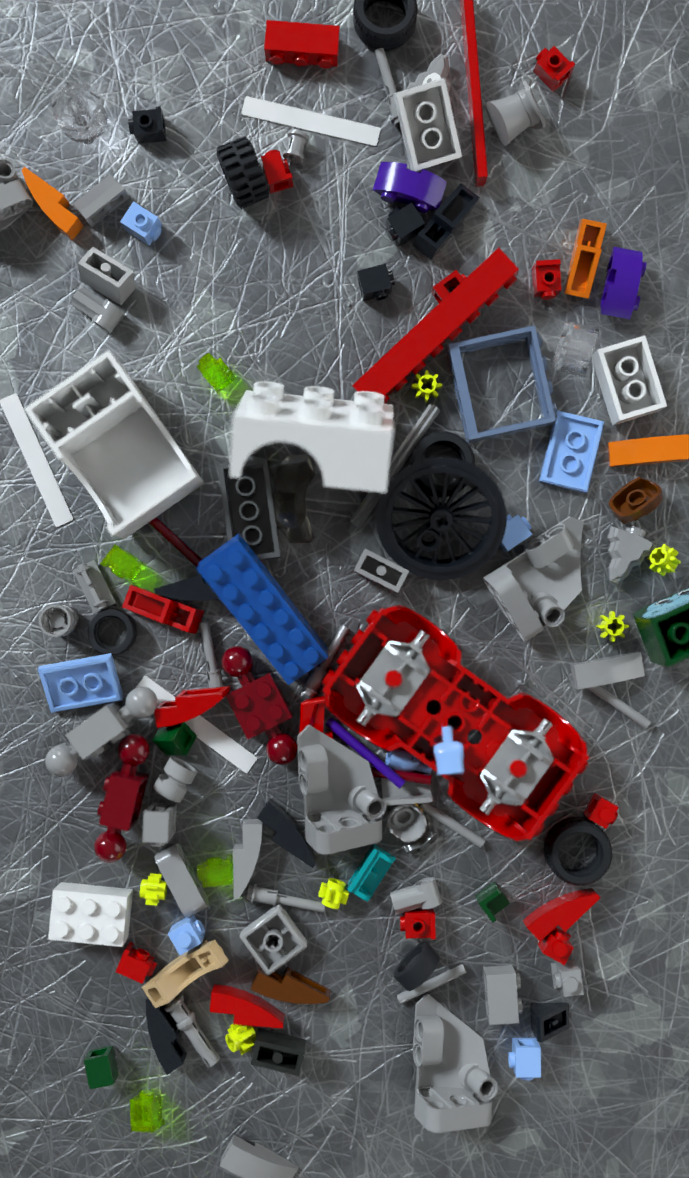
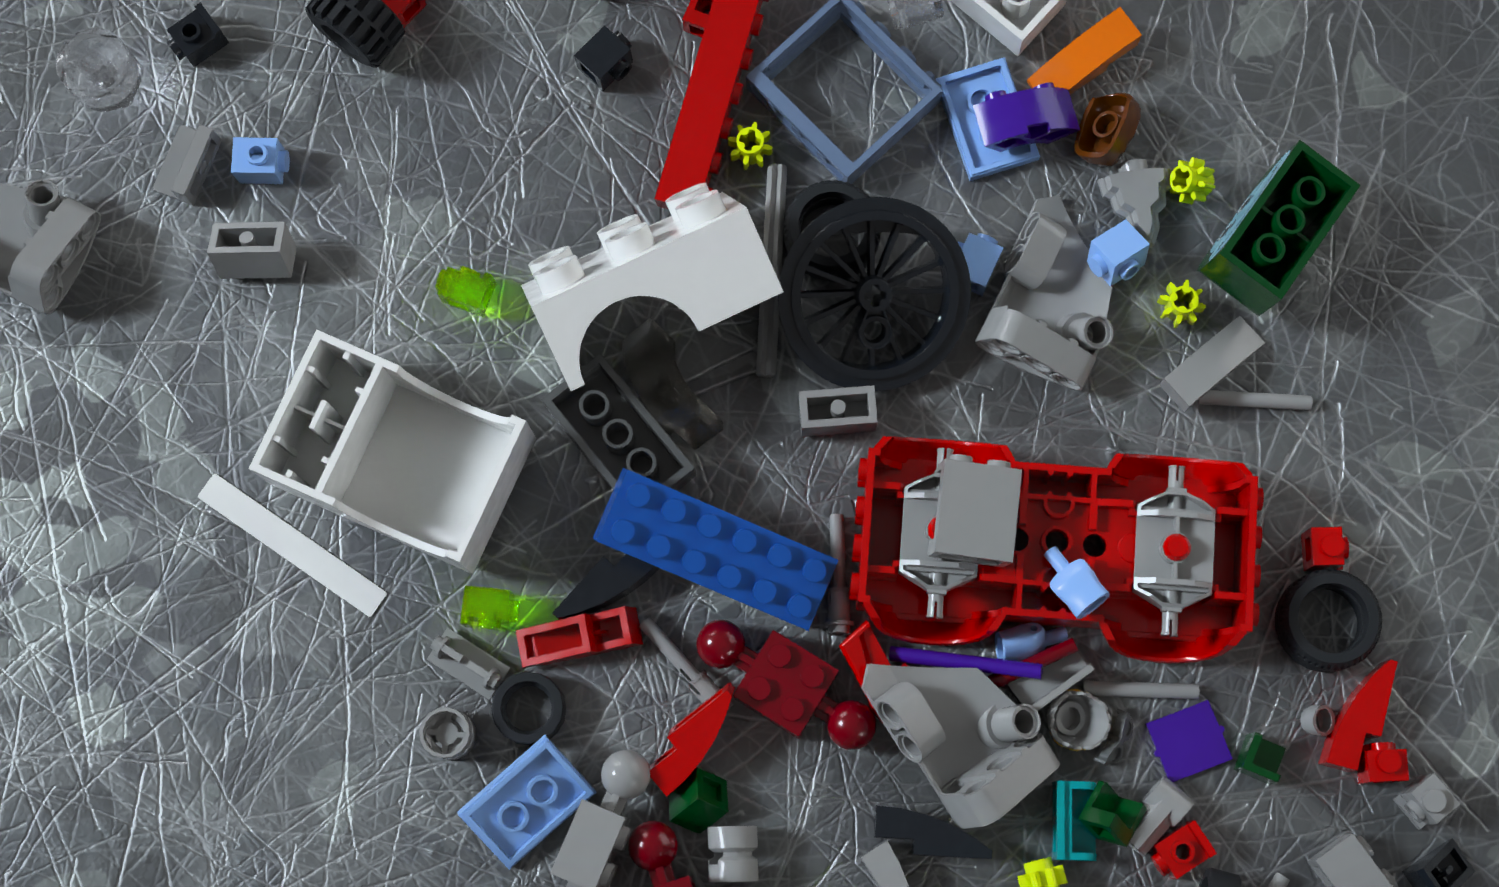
camera: 30 degrees left, 10 degrees down
orange slope [21,167,84,241] -> none
light grey piece [71,287,124,333] -> none
white sticker [136,676,257,773] -> none
dark red bar [148,517,202,567] -> none
none -> light grey panel [927,454,1022,567]
none -> dark purple brick [973,82,1080,152]
none -> dark green panel [1078,781,1146,847]
none -> light blue brick [1087,219,1150,287]
none -> dark purple piece [1145,700,1233,782]
none -> light grey hinge [1300,705,1335,736]

